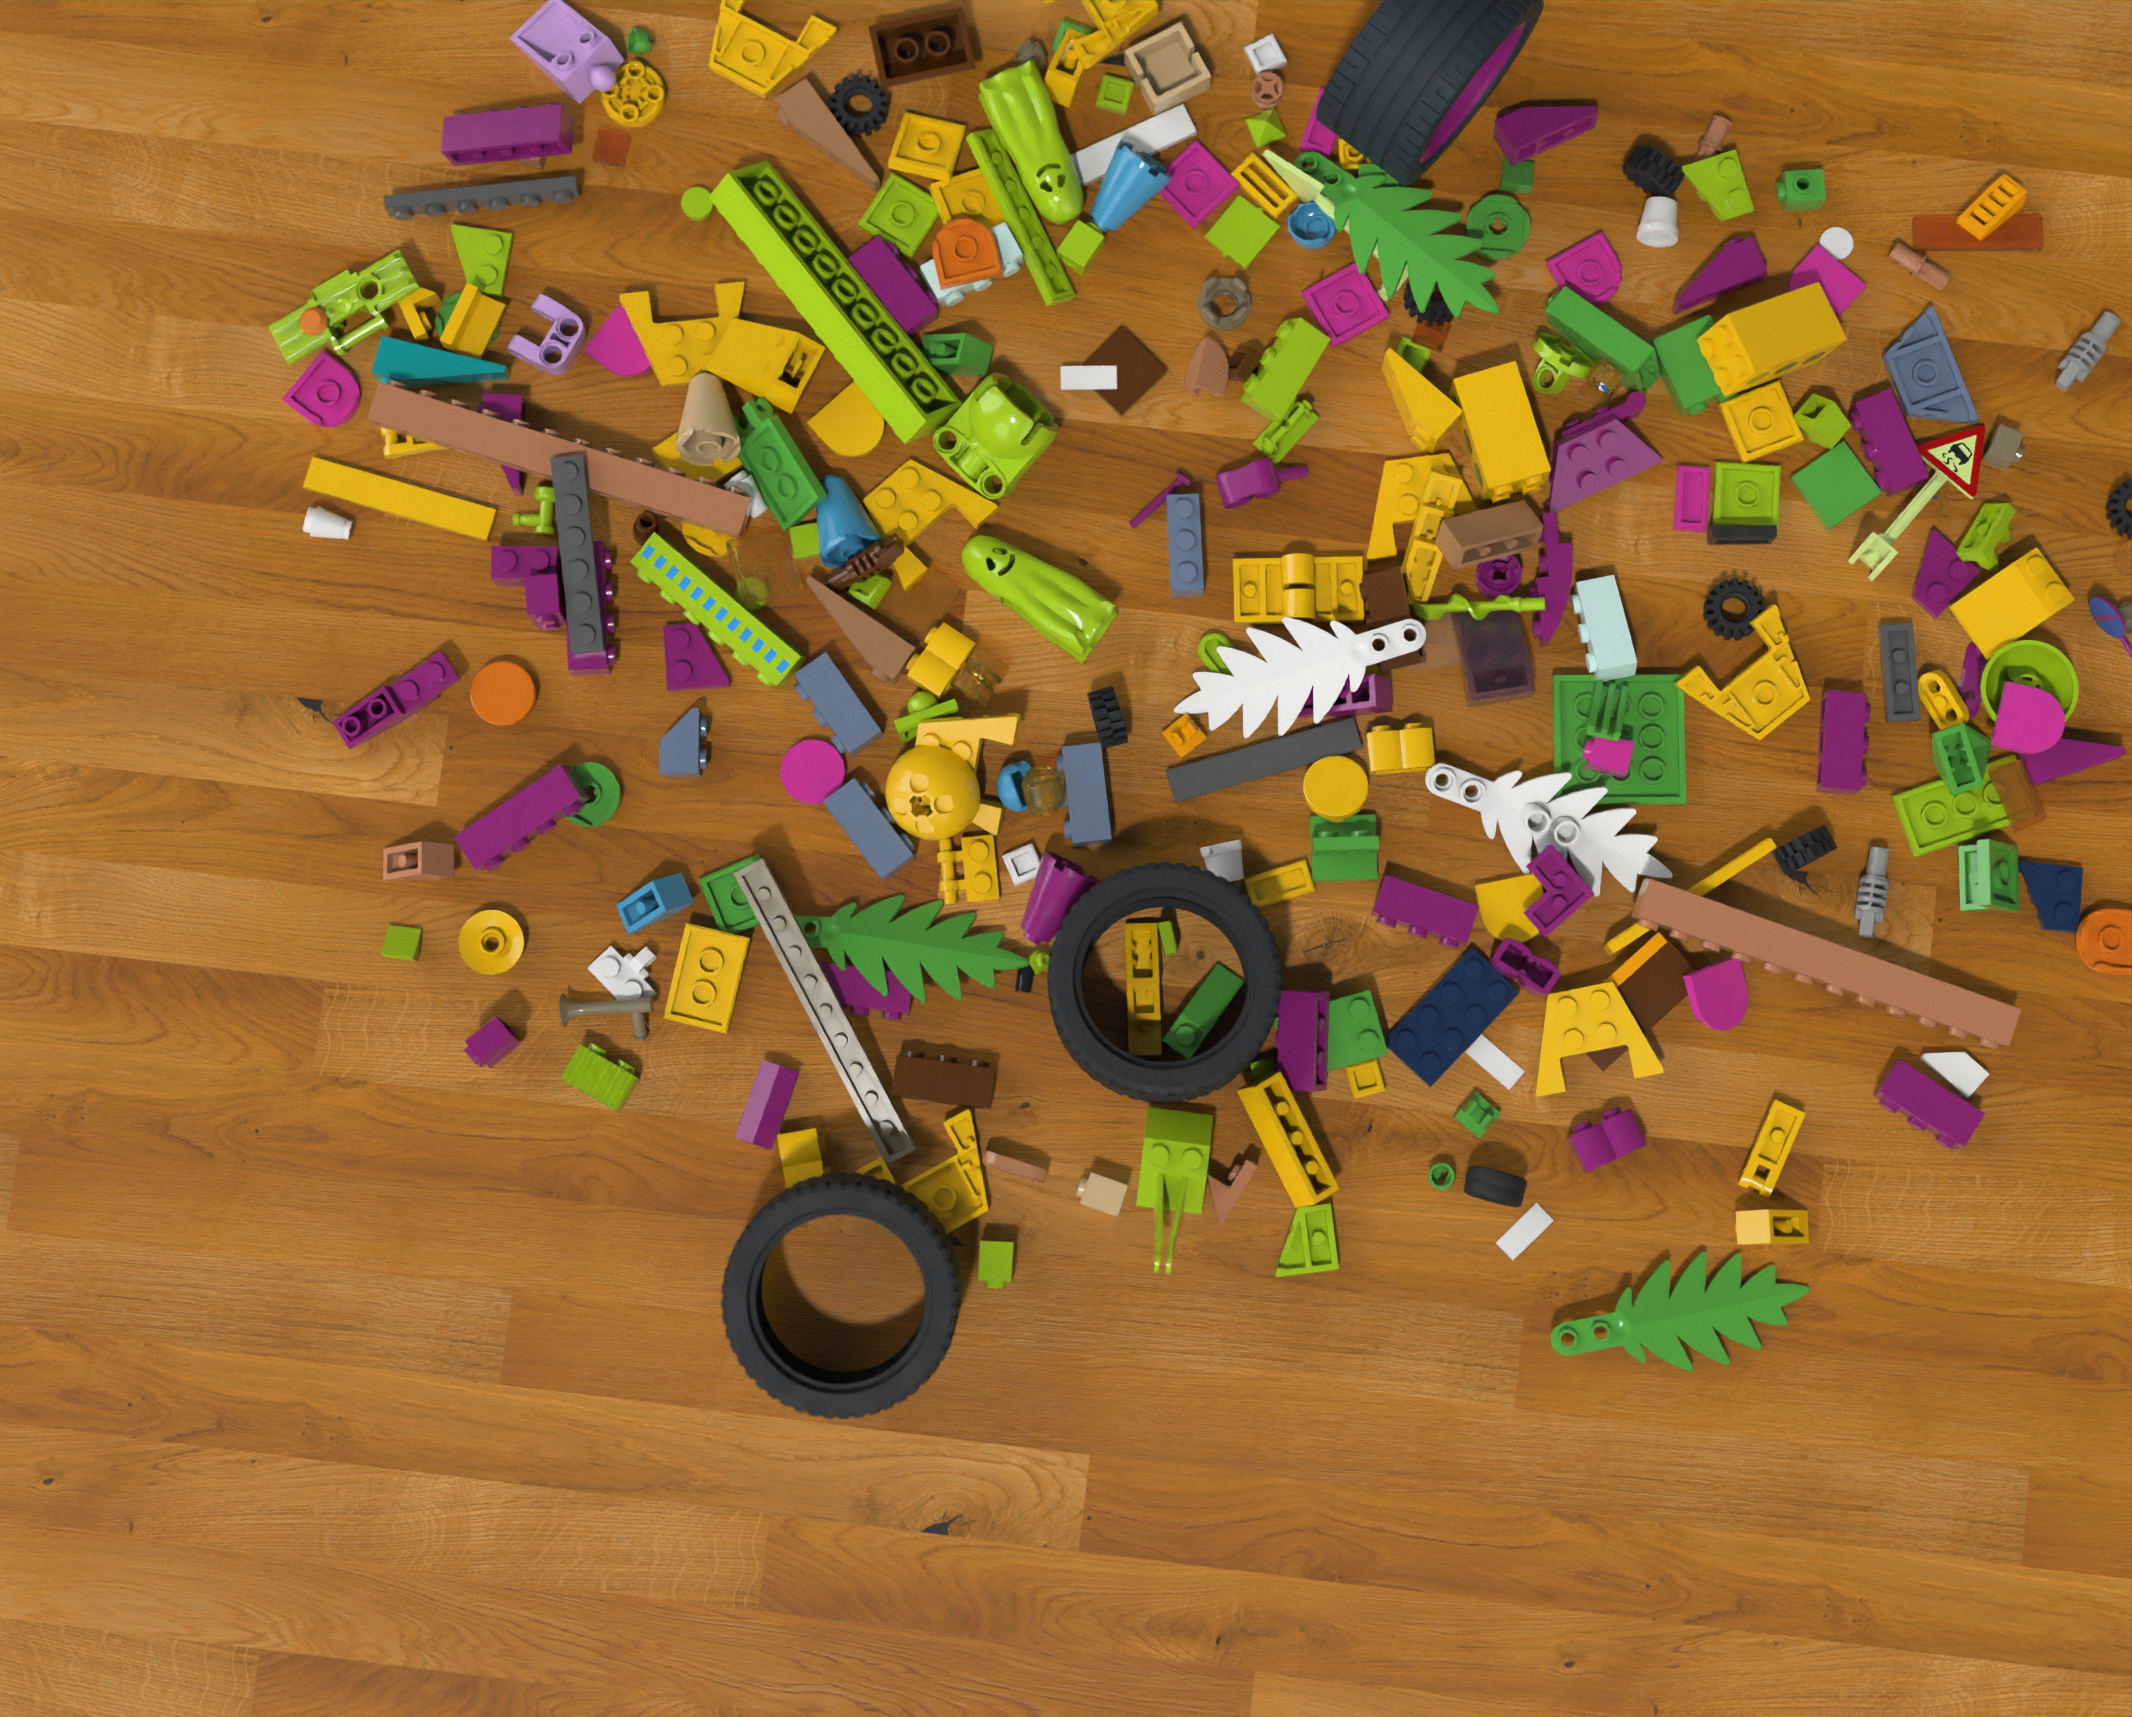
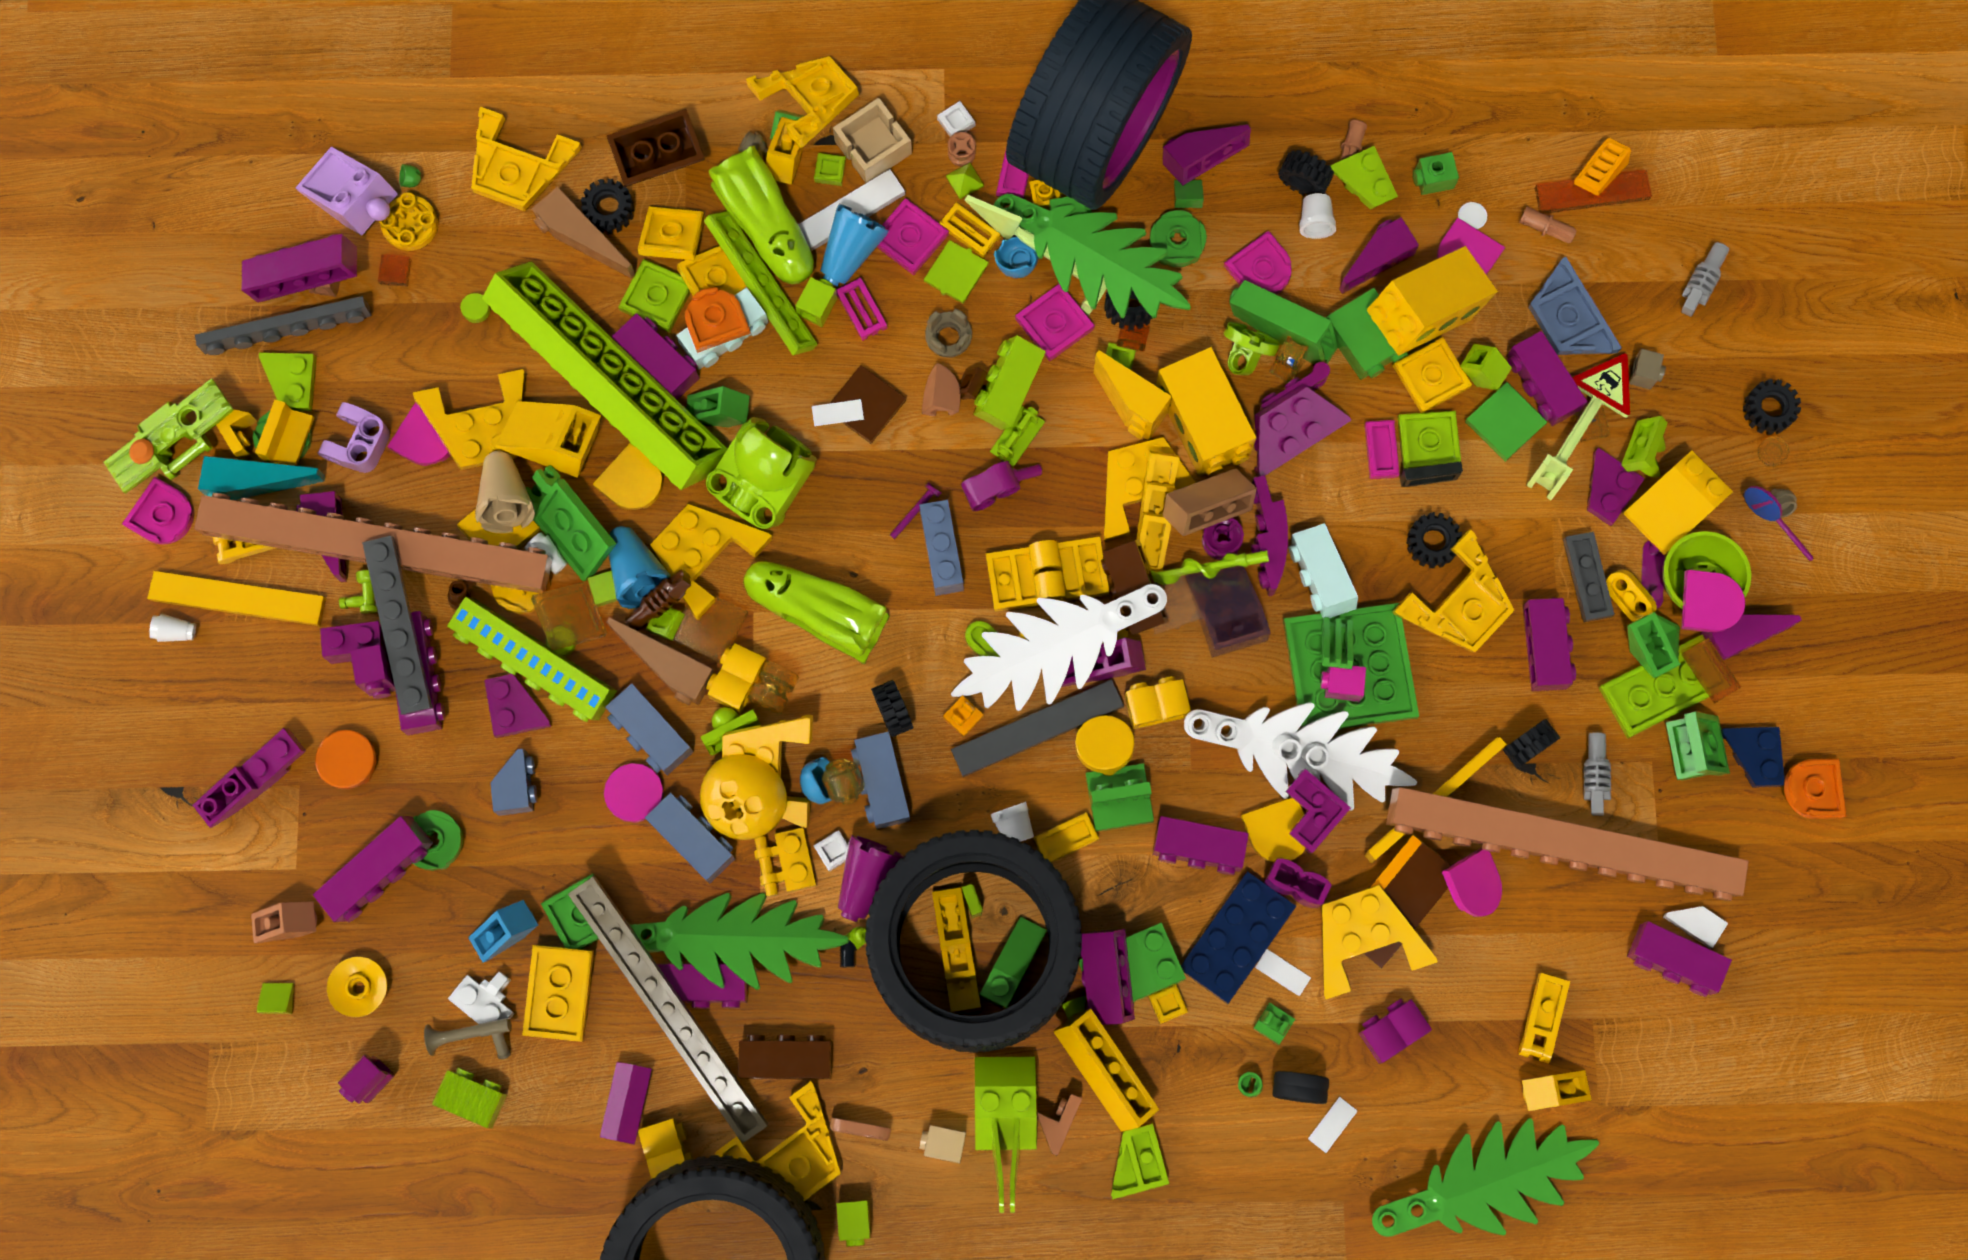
camera: 10 degrees left, 5 degrees down
none -> dark pink tile [836,278,887,341]

